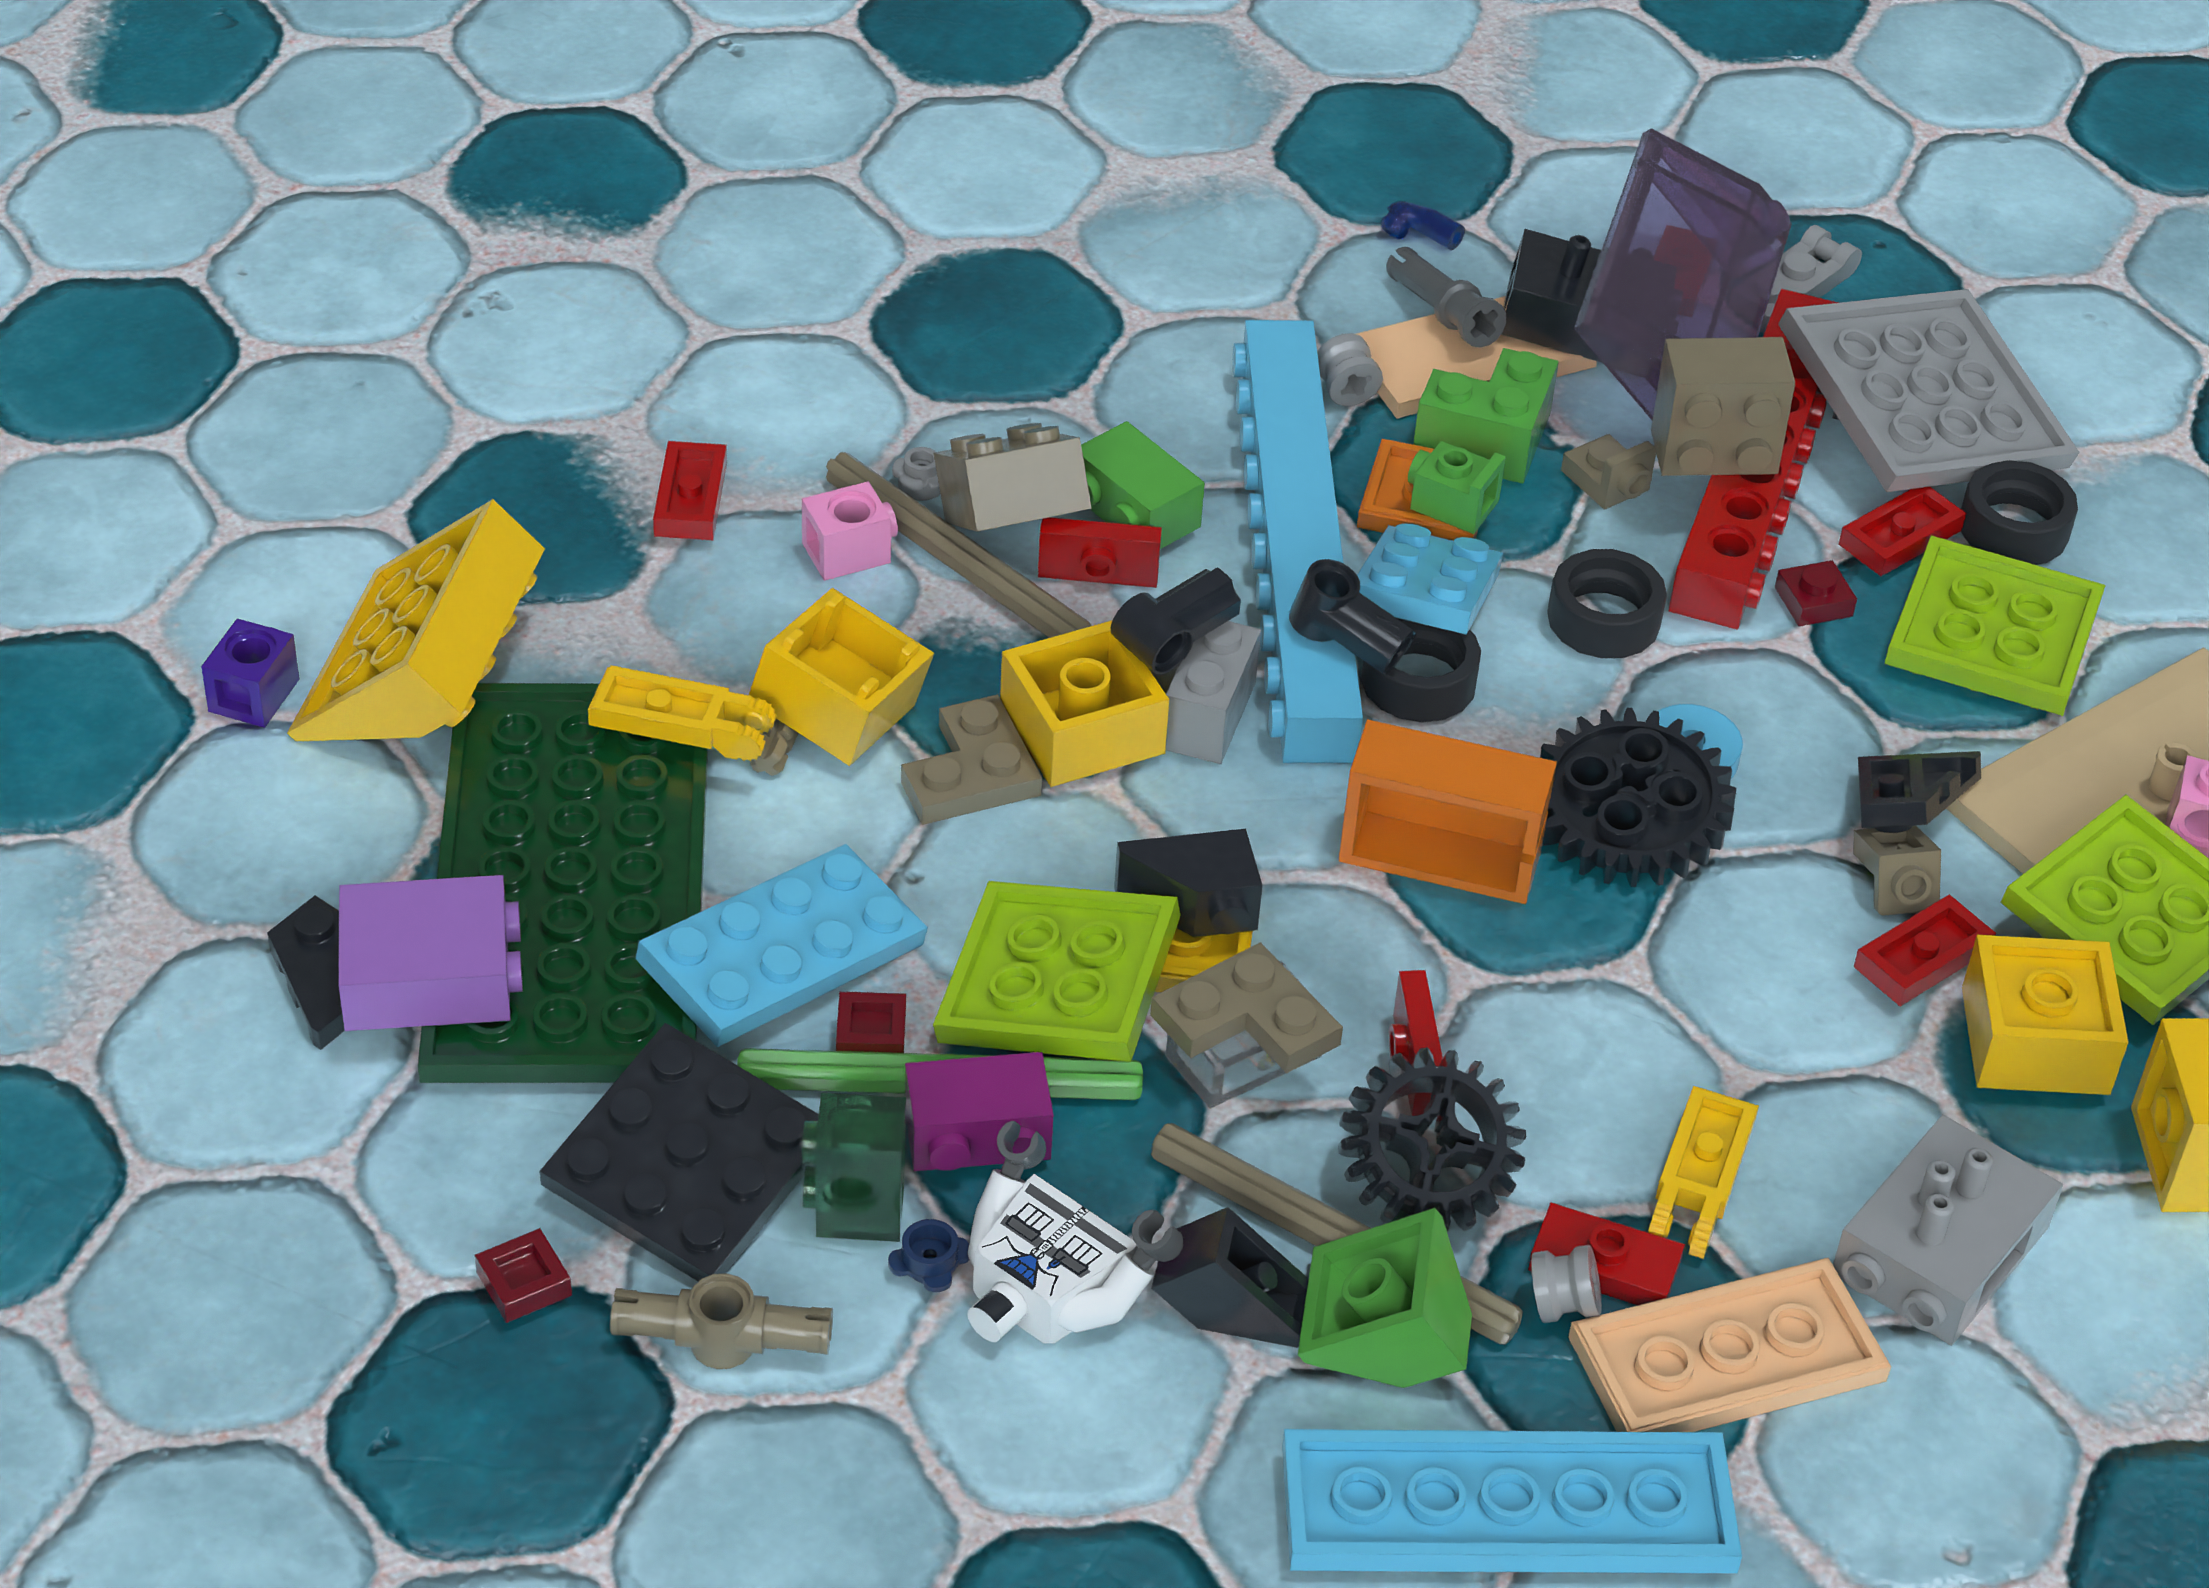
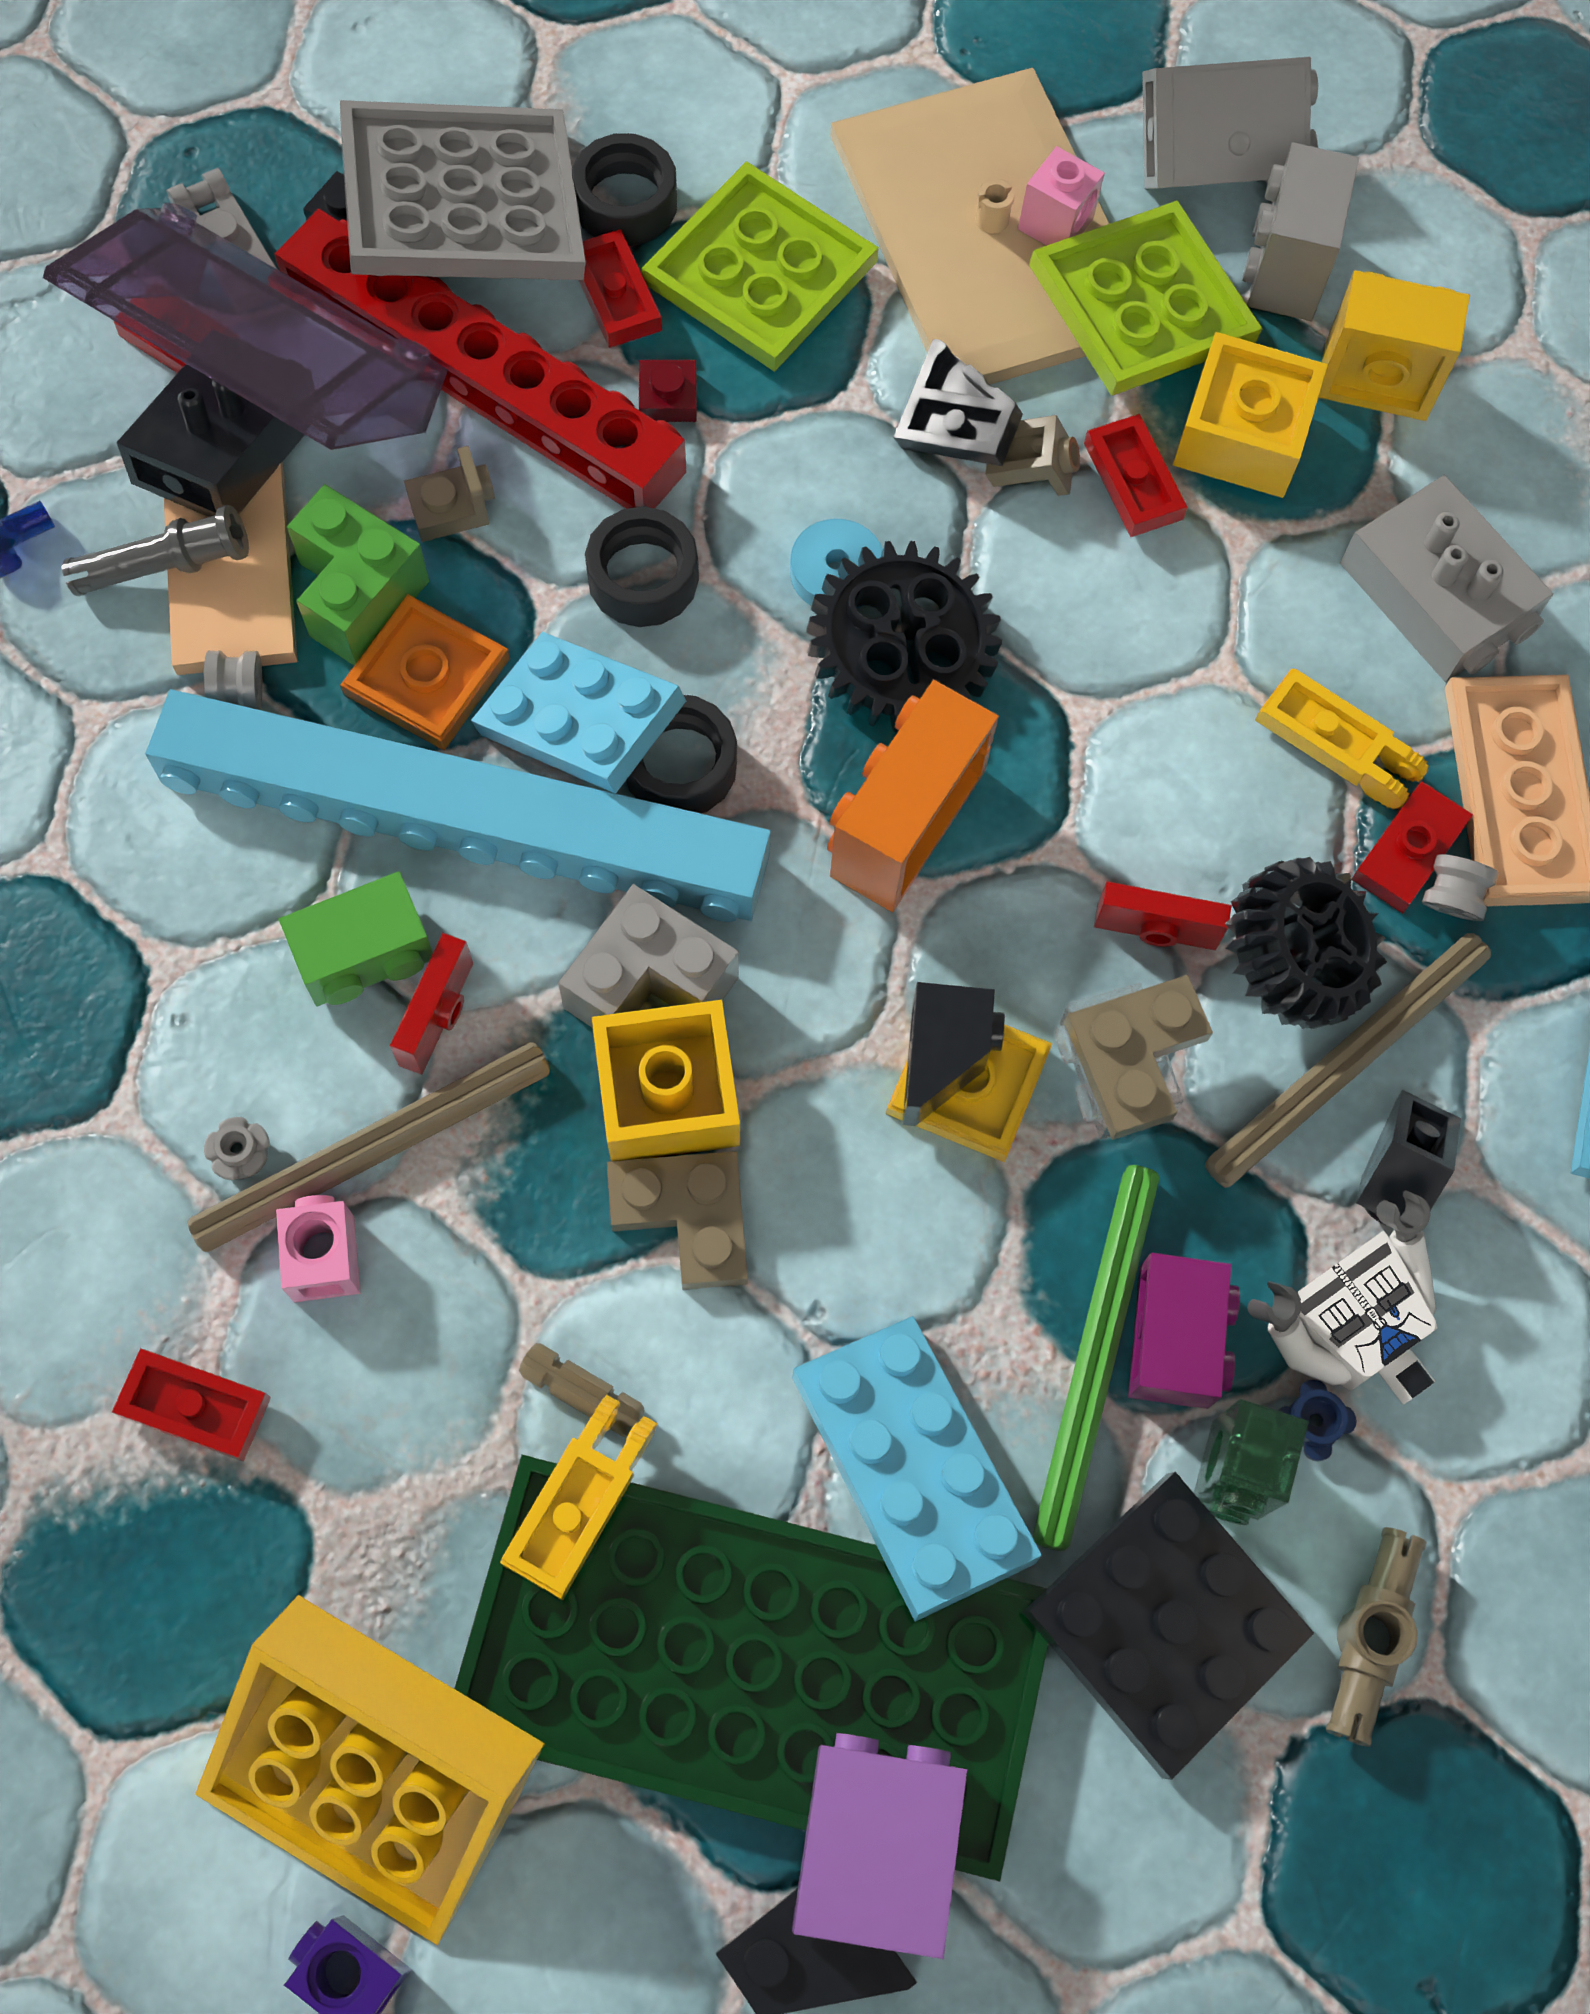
camera: 75 degrees left, 25 degrees up
dark red plate [475,1228,572,1323] -> none
yellow container [749,587,934,766] -> none
dark red plate [836,991,907,1053] -> none
brick [933,423,1092,532] -> none
lime plate [933,881,1181,1062] -> none
black piece [1110,567,1241,675] -> none
black piece [1289,559,1416,676] -> none
bright green slope [1298,1208,1472,1388] -> none
bright green brick [1408,441,1506,534] -> none
dark tan brick [1651,337,1795,476] -> none

